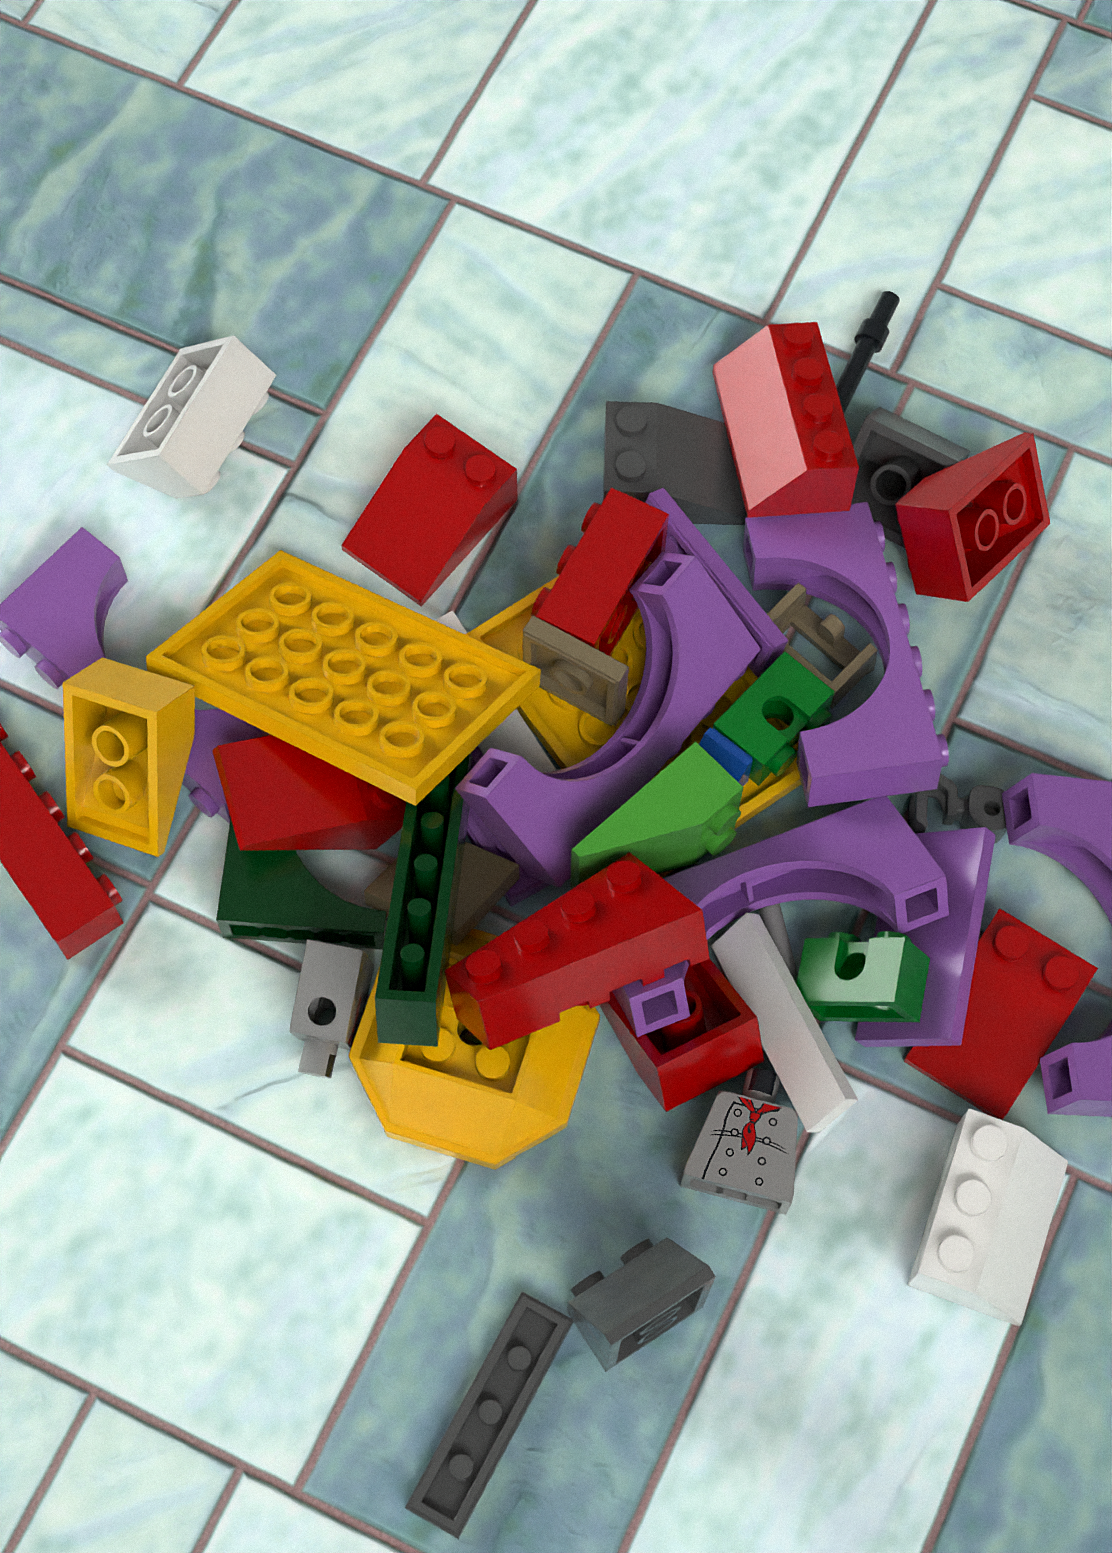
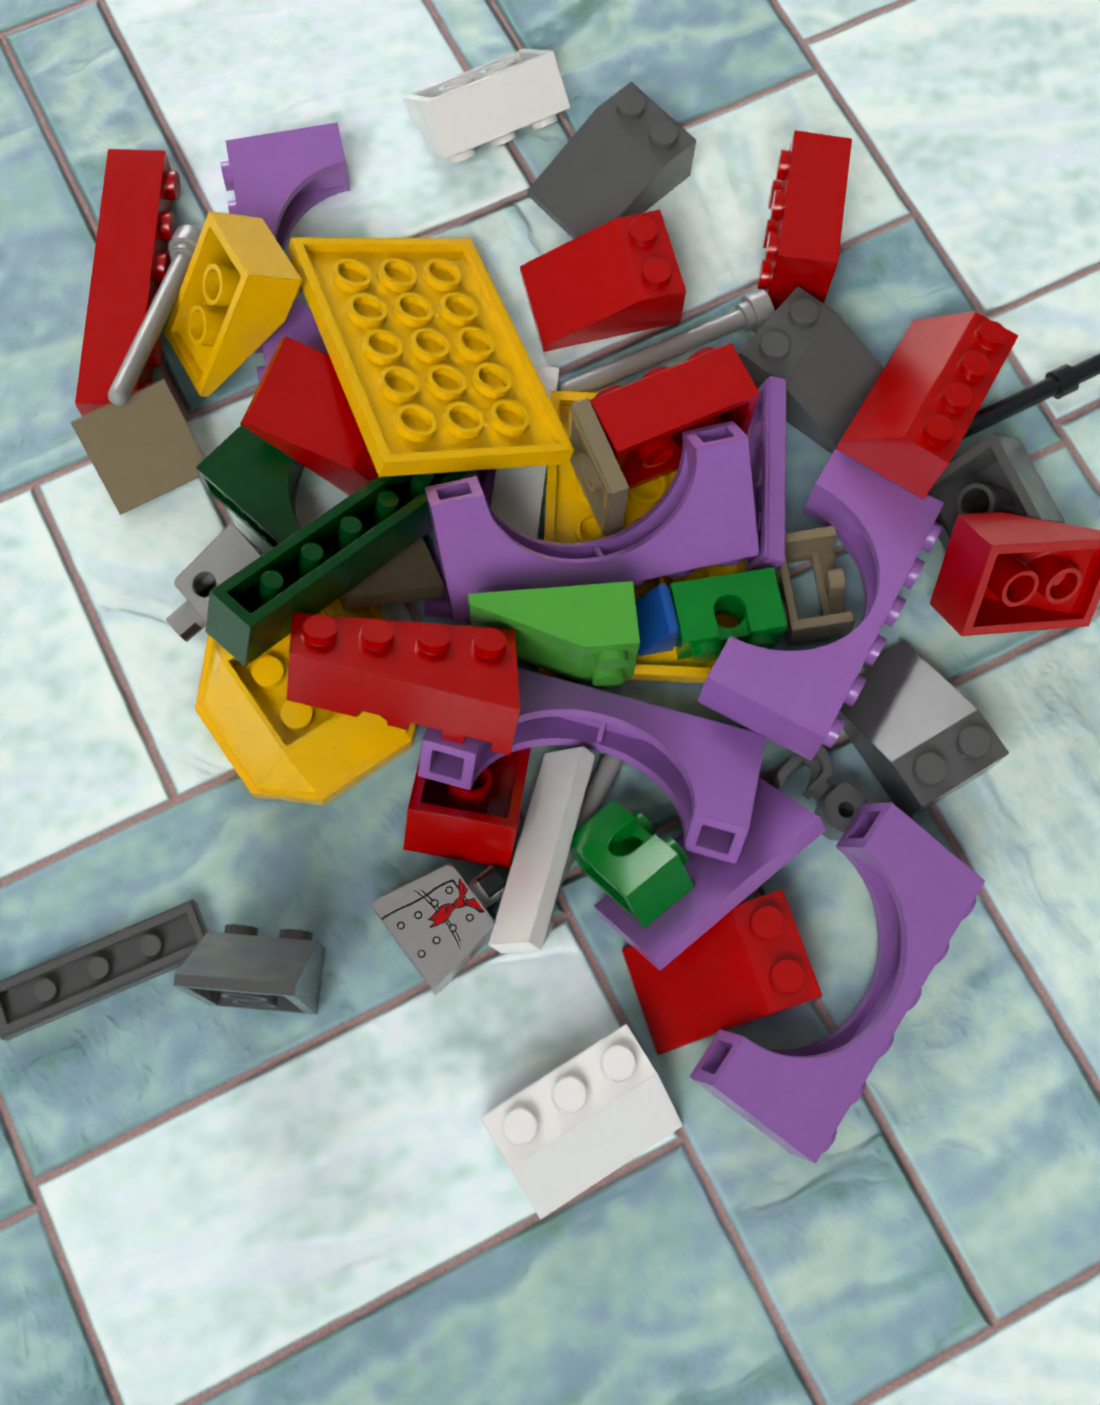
camera: 35 degrees right, 5 degrees up
none -> dark tan tile [70,378,205,515]
none -> light grey piece [108,225,202,406]
none -> dark grey slope [528,81,696,239]
none -> light grey piece [559,289,775,392]
none -> red brick [757,130,852,311]
none -> dark grey slope [838,641,1009,819]

